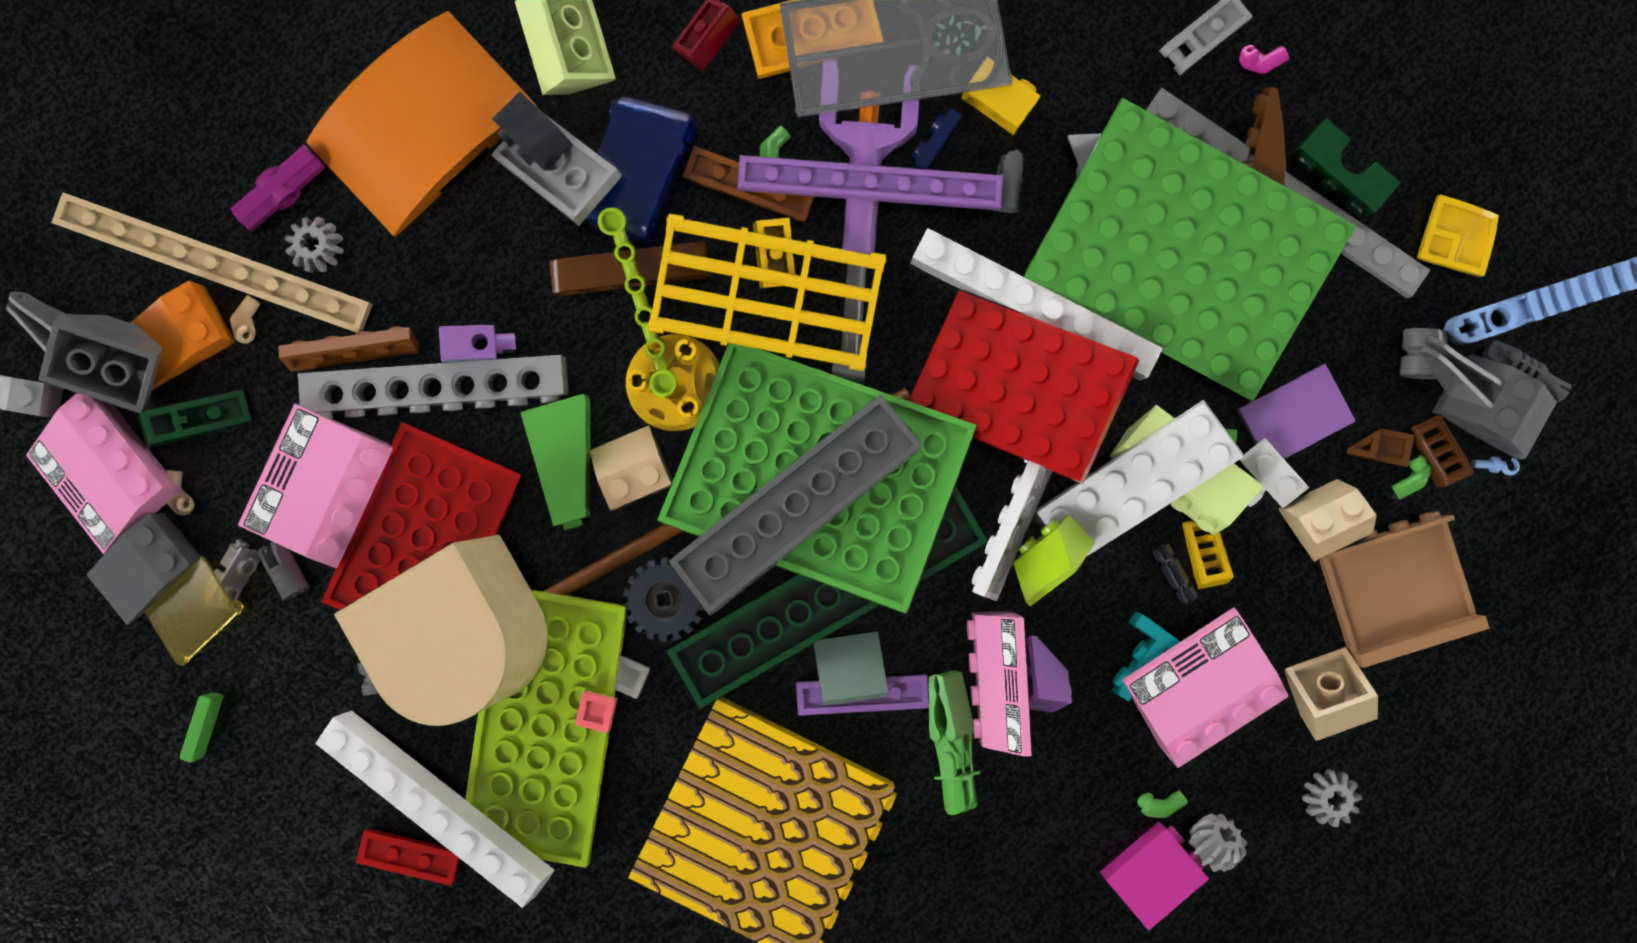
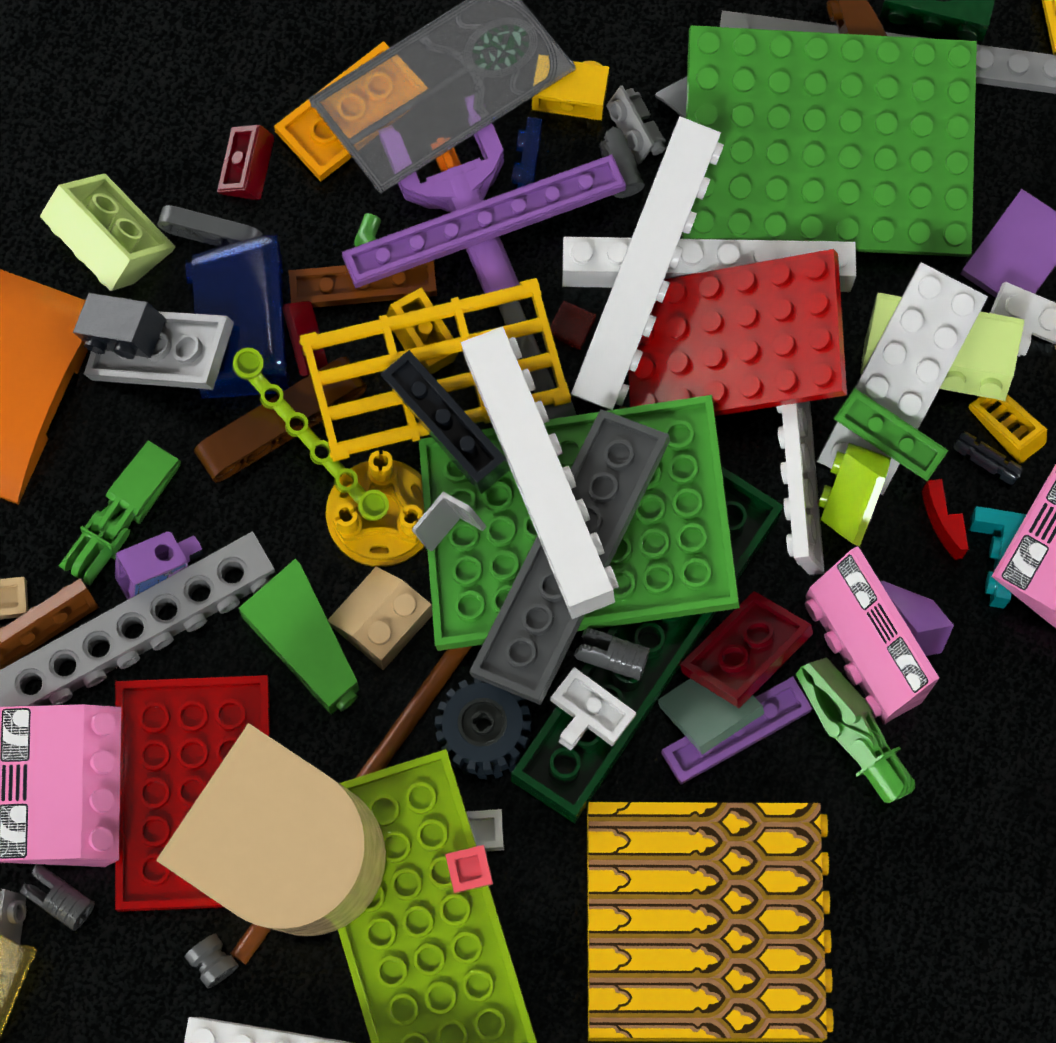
camera: 25 degrees left, 15 degrees down
none -> bright green arm [59,441,181,586]
none -> dark grey beam [157,205,263,254]
none -> dark red slope [282,301,328,378]
none -> black slope [381,350,510,494]
none -> light grey bracket [412,491,487,551]
none -> white brick [461,326,619,619]
none -> clear red tile [550,300,596,350]
none -> white plate [550,667,636,751]
none -> white brick [571,116,724,410]
none -> dark grey hinge [574,628,650,681]
none -> light grey hinge [606,85,666,164]
none -> dark red plate [680,591,813,708]
none -> bright green tile [833,388,948,481]
none -> red slope [922,479,968,560]

